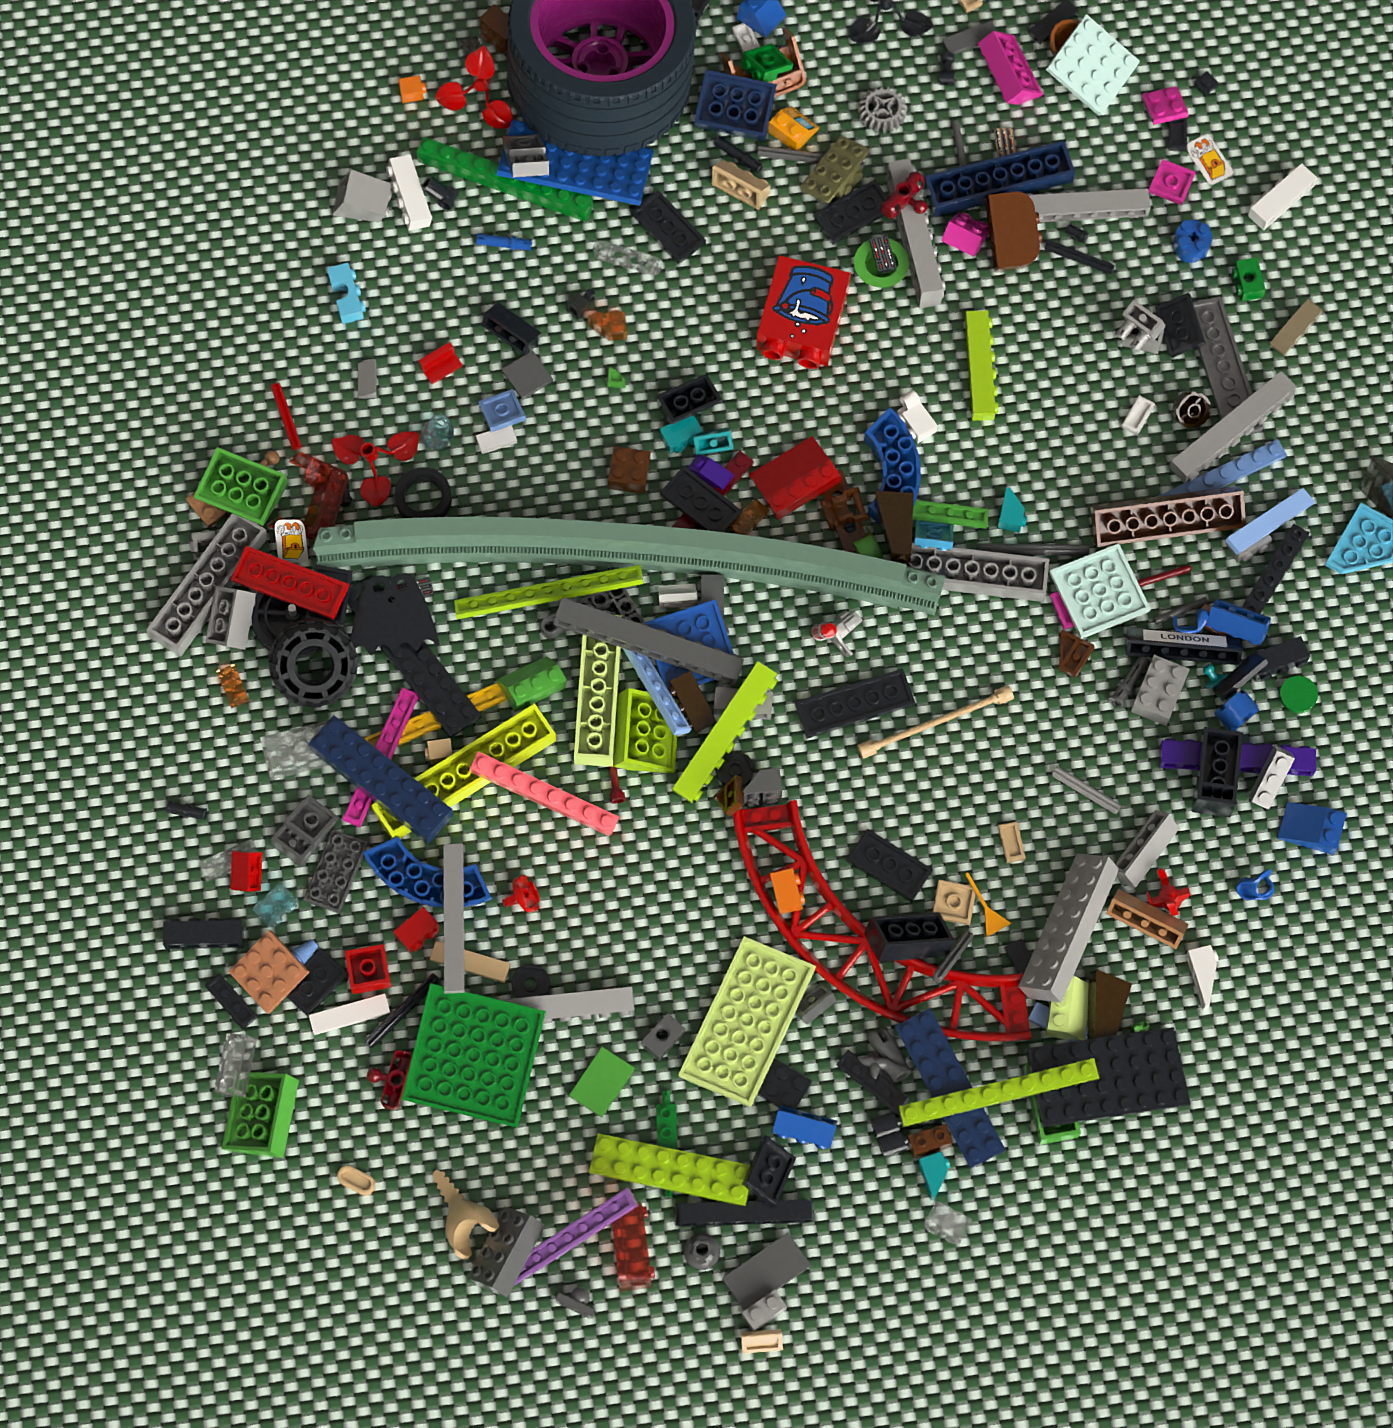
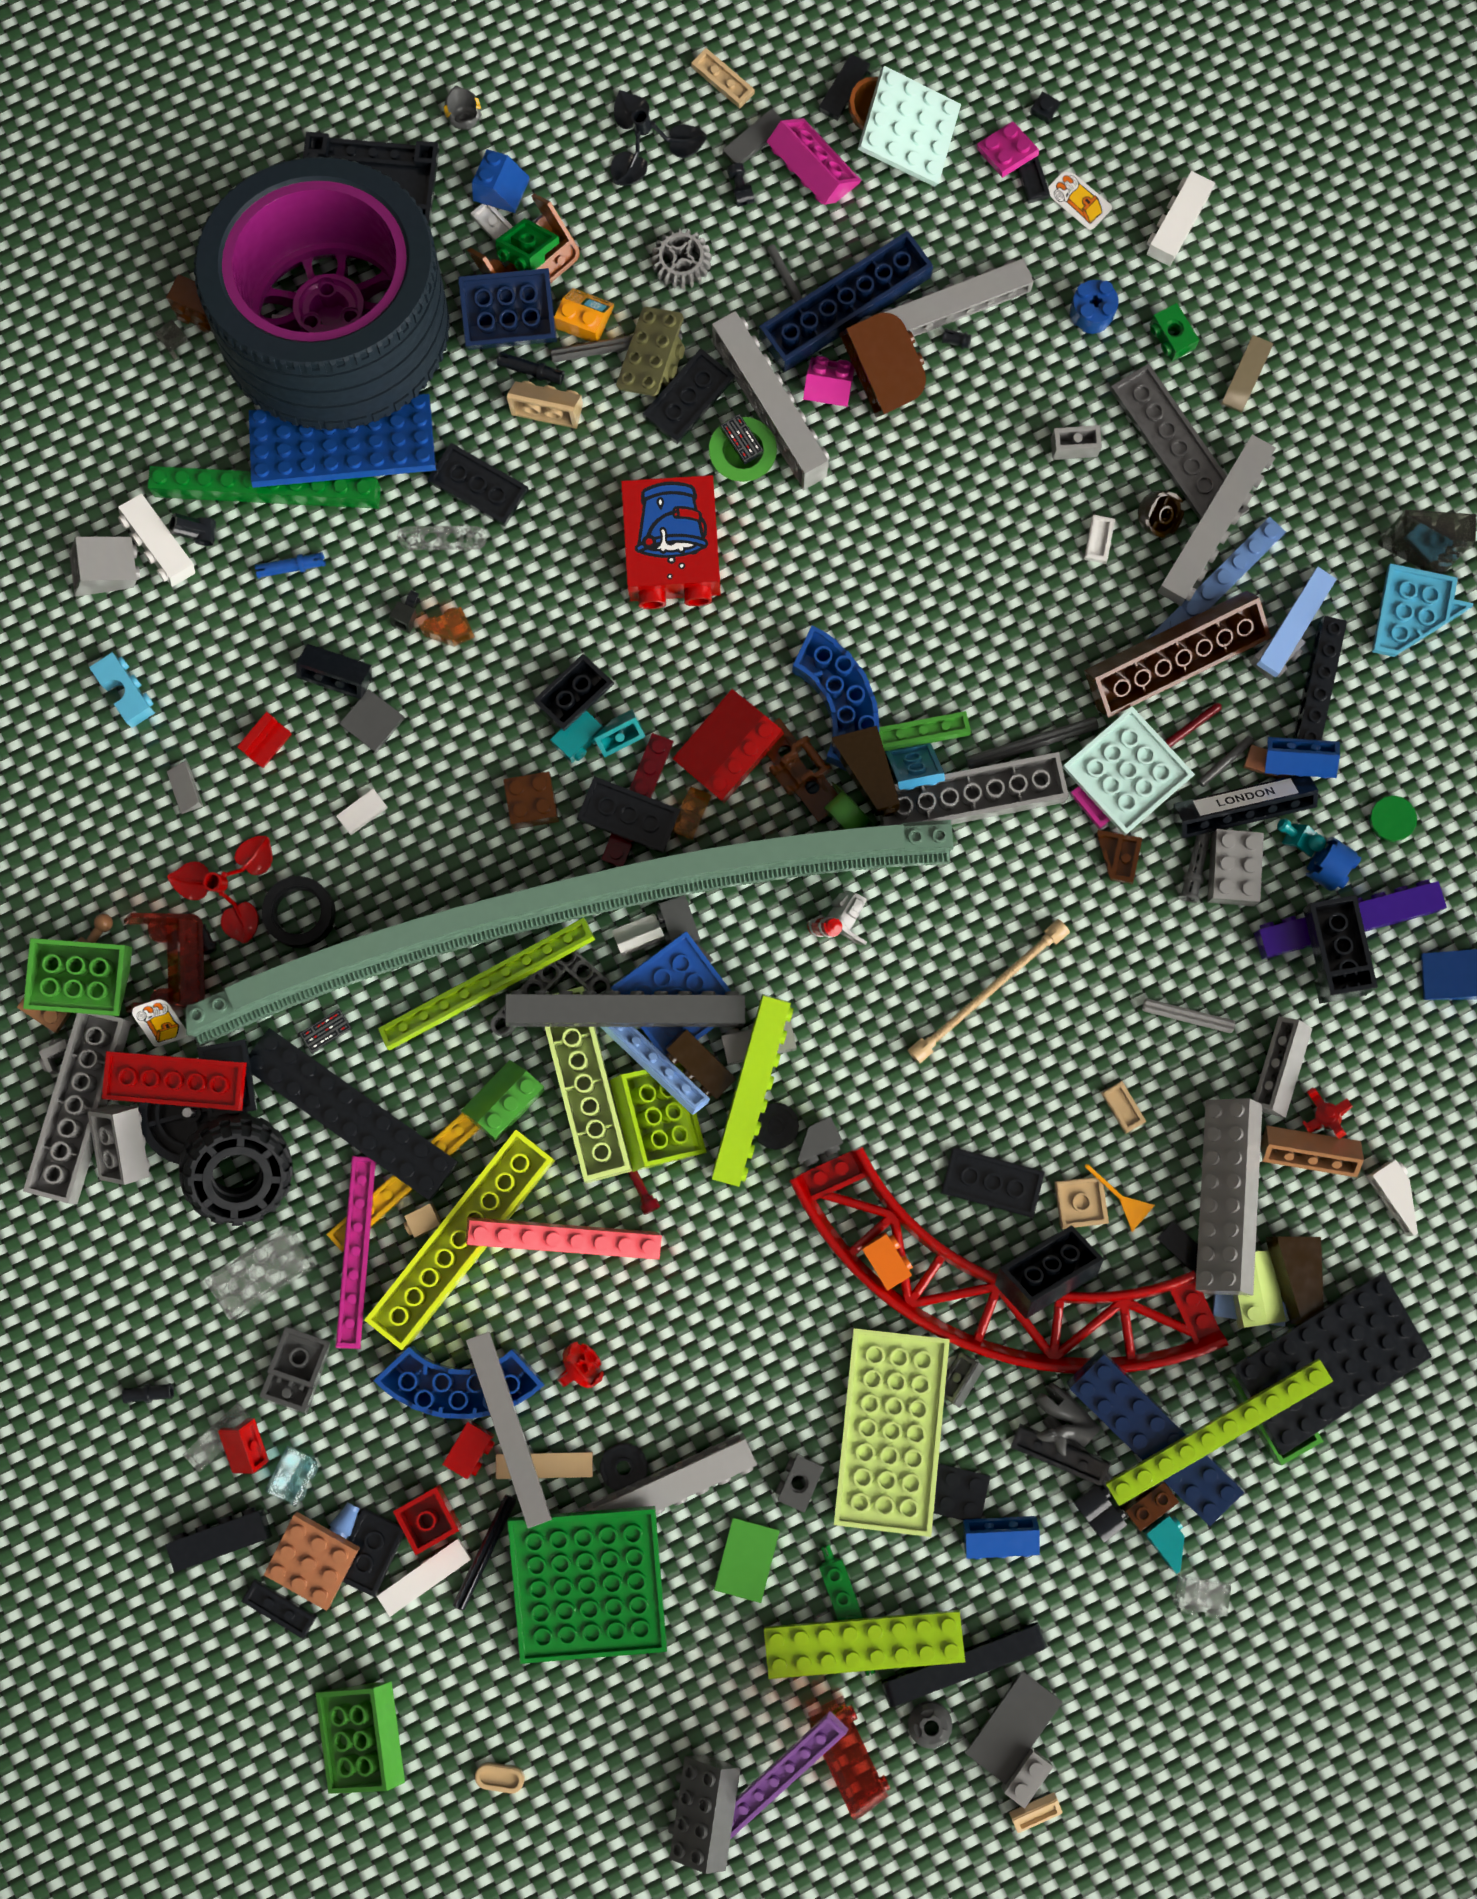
camera: 15 degrees left, 10 degrees up
clear brick [214,1034,257,1098] -> none
clear orange slope [217,664,249,709] -> none
red axle [271,383,302,451] -> none
dark grey tile [303,829,369,914] -> none
dark blue brick [308,715,454,845] -> none
black piece [350,573,440,655] -> none
dark red piece [367,1050,412,1110] -> none
orange brick [399,75,426,103] -> none
clear light blue helmet [421,414,454,450] -> none
tan animal [433,1170,499,1259] -> none
red plant [436,45,513,129] -> none
medium blue plate [478,389,526,433] -> none
dark grey slope [502,134,549,177] -> none
dark grey tile [556,1287,596,1319] -> none
bright green tile [607,367,626,388] -> none
dark purple slope [688,455,734,490] -> none
reddish brown wing [714,775,743,816] -> none
black tile [742,1135,796,1207] -> none
black plate [794,668,915,739] -> none
dark red piece [881,171,927,219] -> none
white hinge [897,390,937,444] -> none
dark grey axle [932,931,974,983] -> none
lime brick [965,311,999,421] -> none
tile [994,127,1016,157] -> none
teal slope [998,487,1027,533] -> none
black axle [1045,240,1115,274] -> none
light grey brick [1115,300,1165,352] -> none
bright green tile [1129,1020,1150,1033] -> none
dark pink plate [1148,159,1196,205] -> none
black plate [1155,293,1206,358] -> none
blue piece [1173,608,1209,633] -> none
black tile [1212,652,1268,700] -> none
blue piece [1236,869,1274,900] -> none
black brick [1247,636,1310,681] -> none
brick [1249,745,1295,810] -> none

